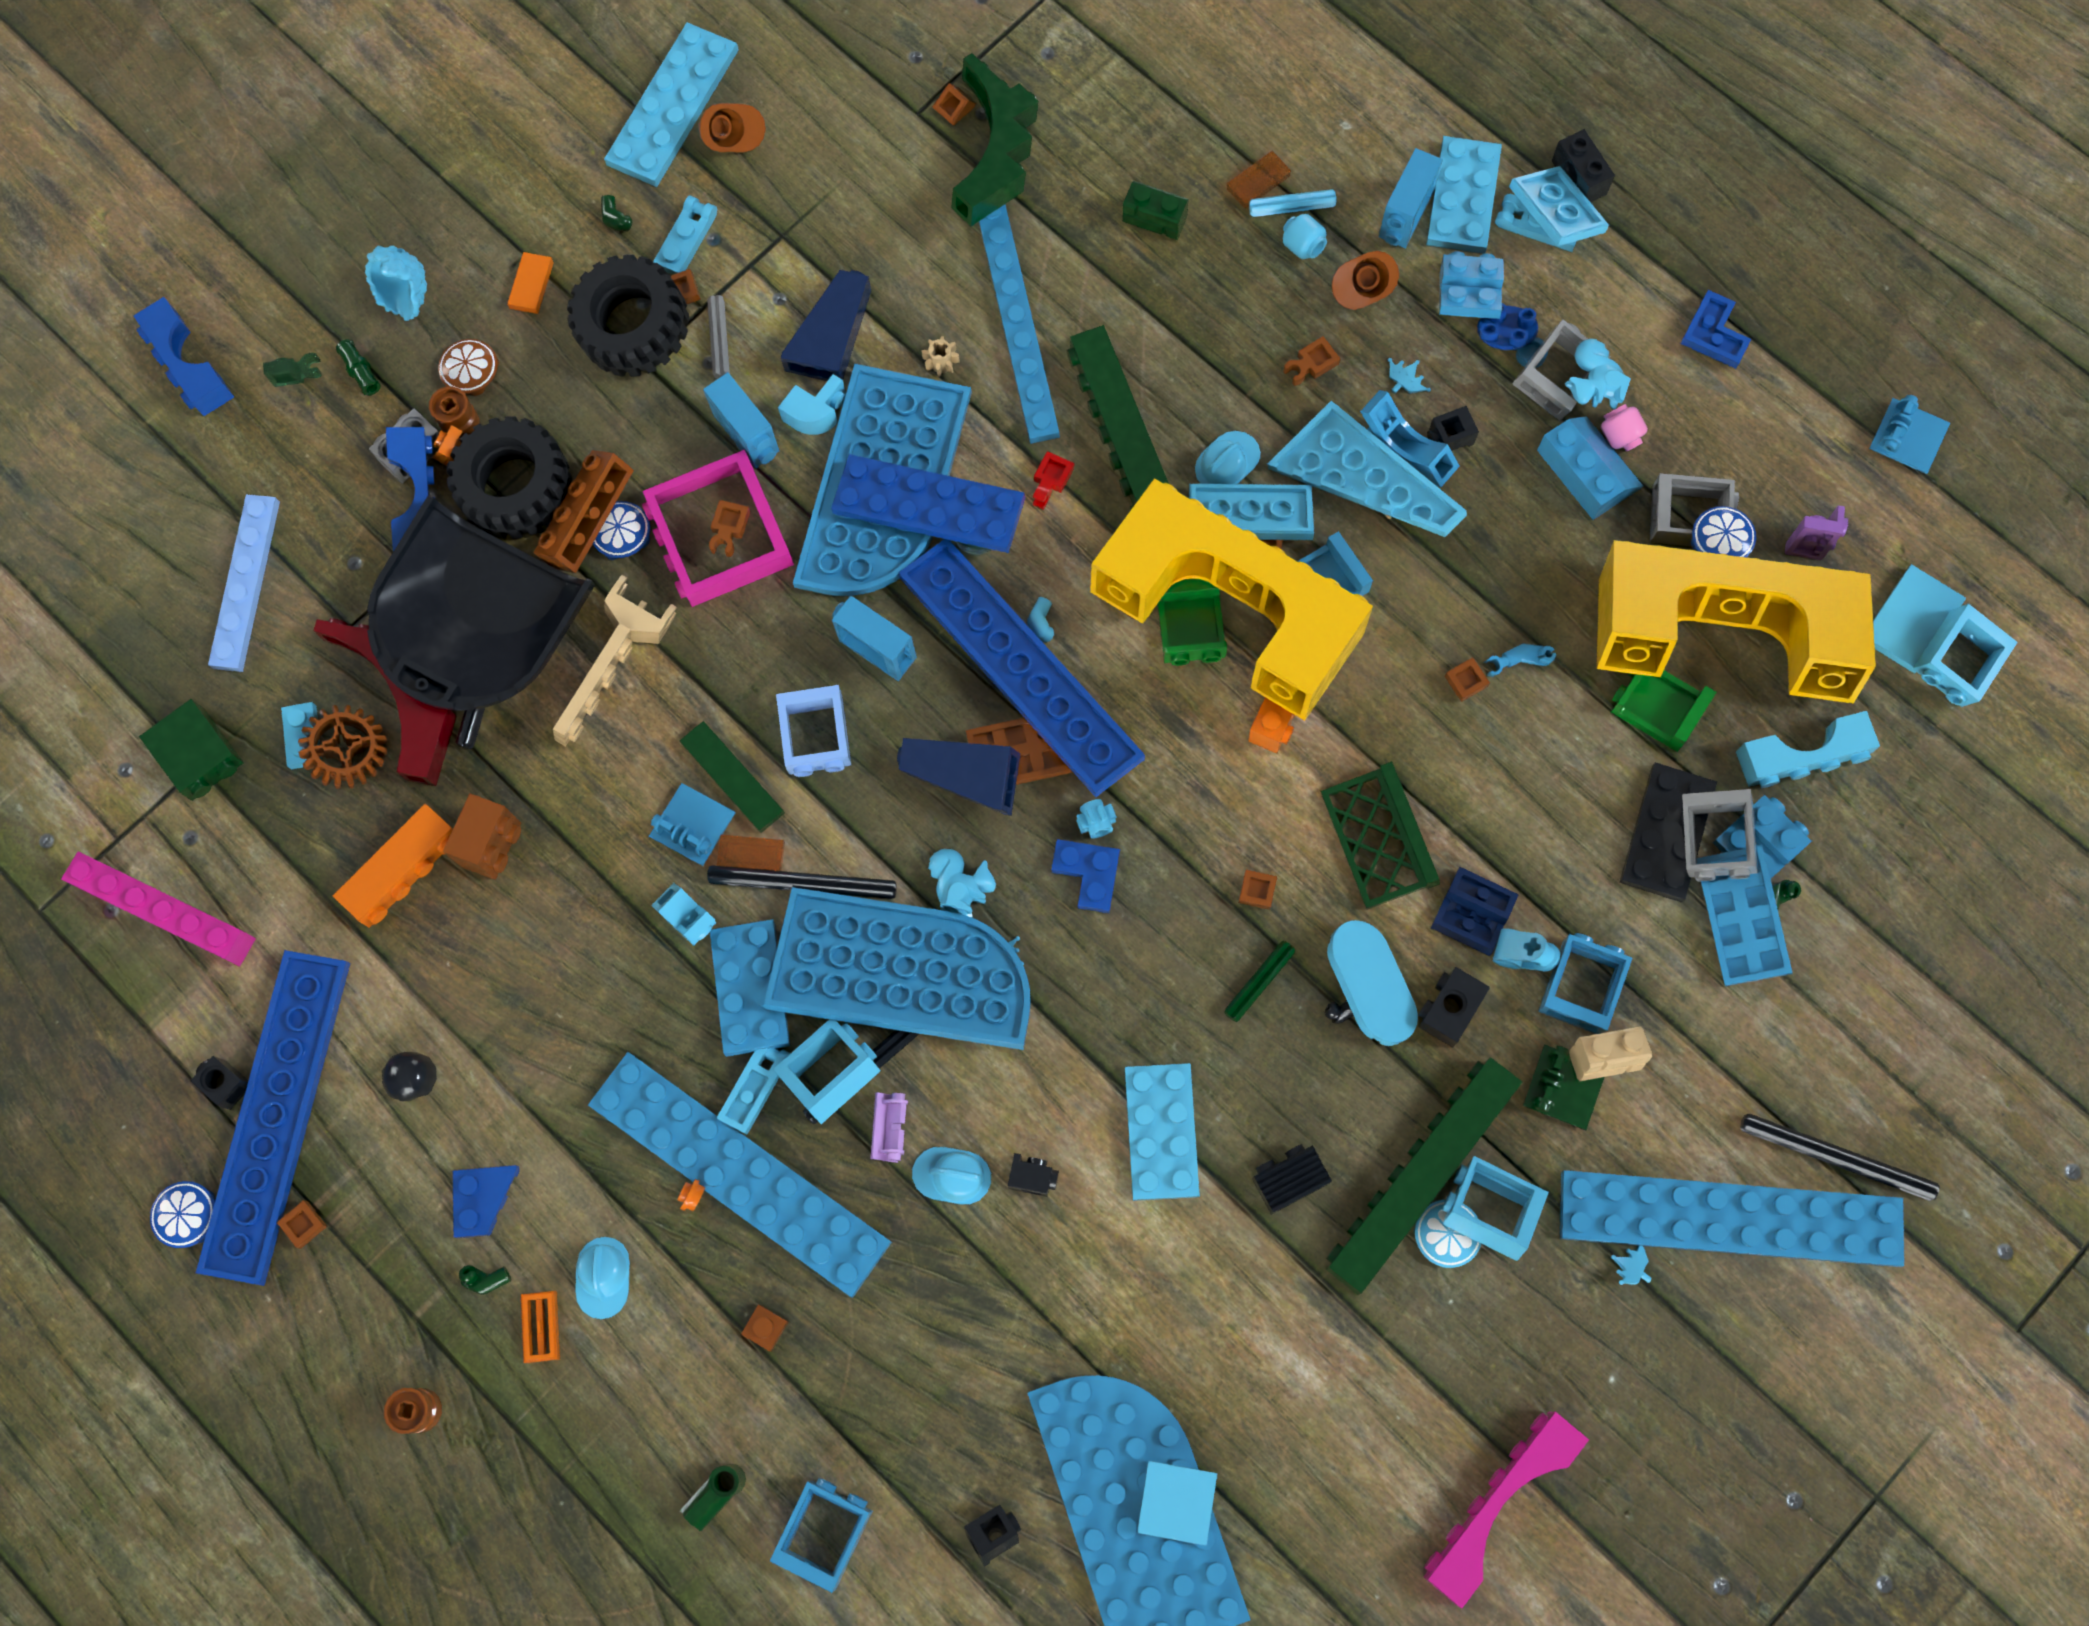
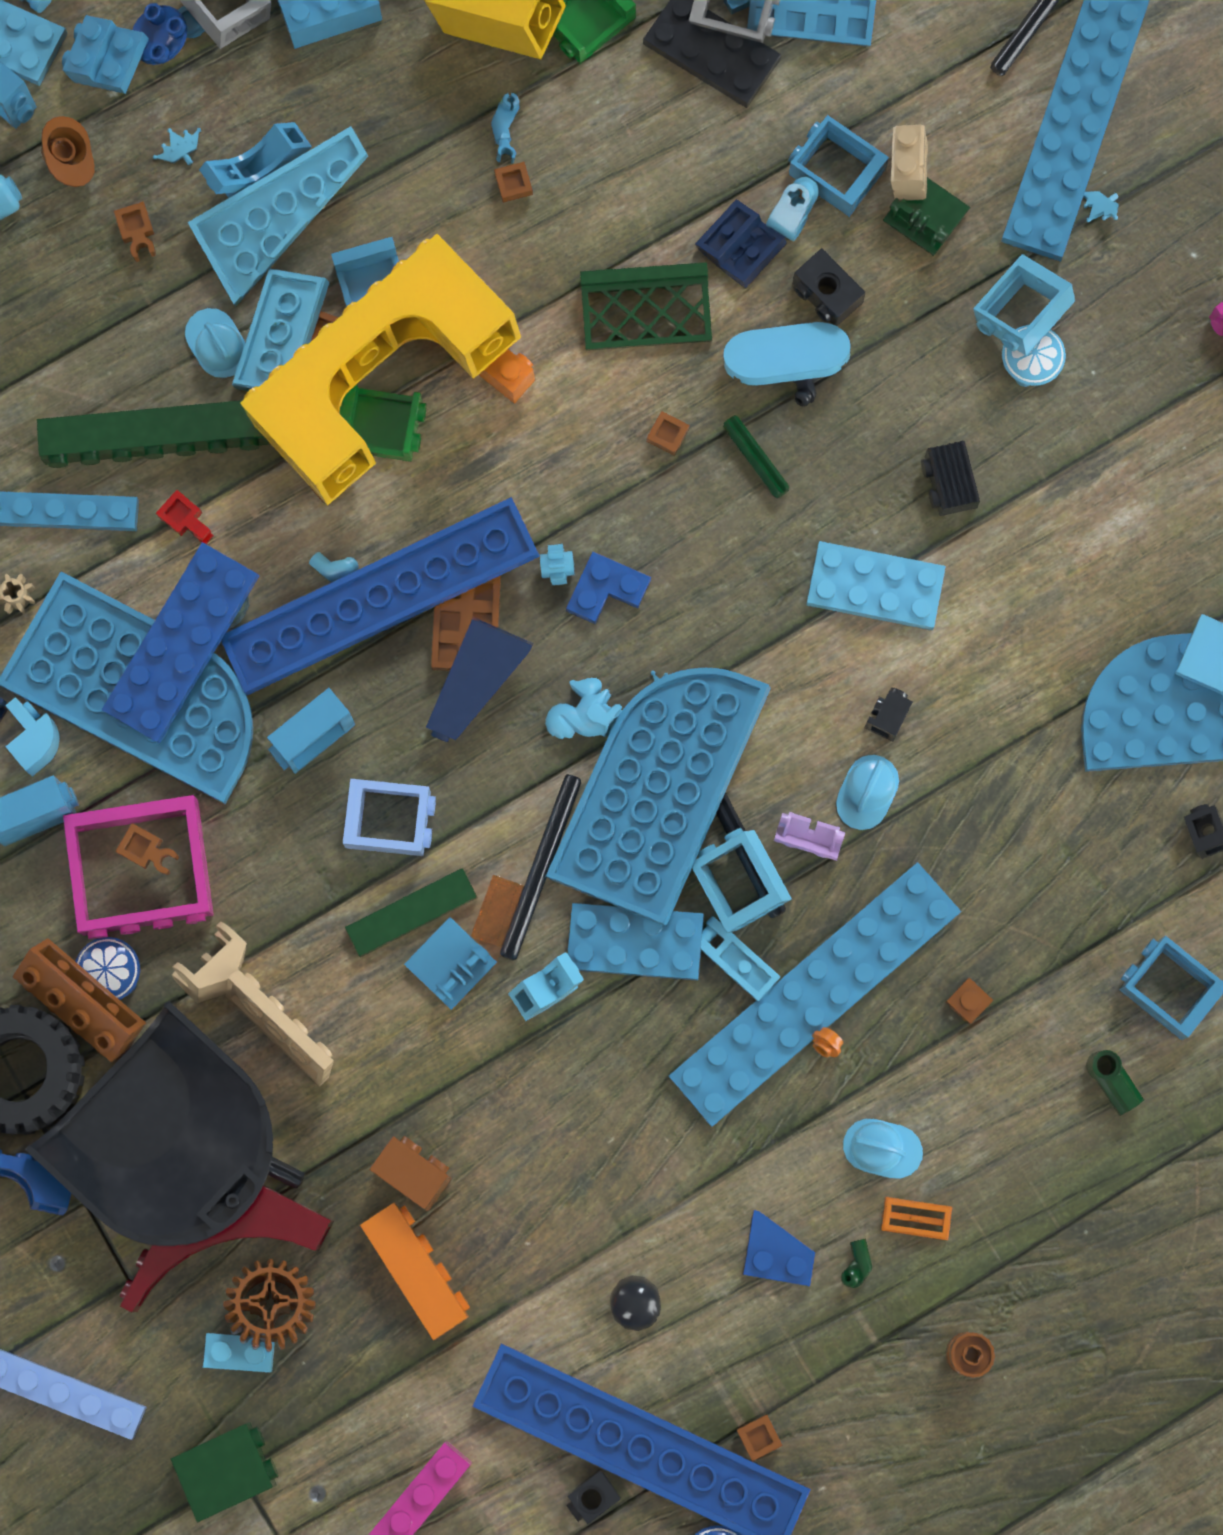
camera: 80 degrees left, 5 degrees up
dark green brick [1326,1057,1523,1295] -> none
black brick [1427,406,1479,451] -> none

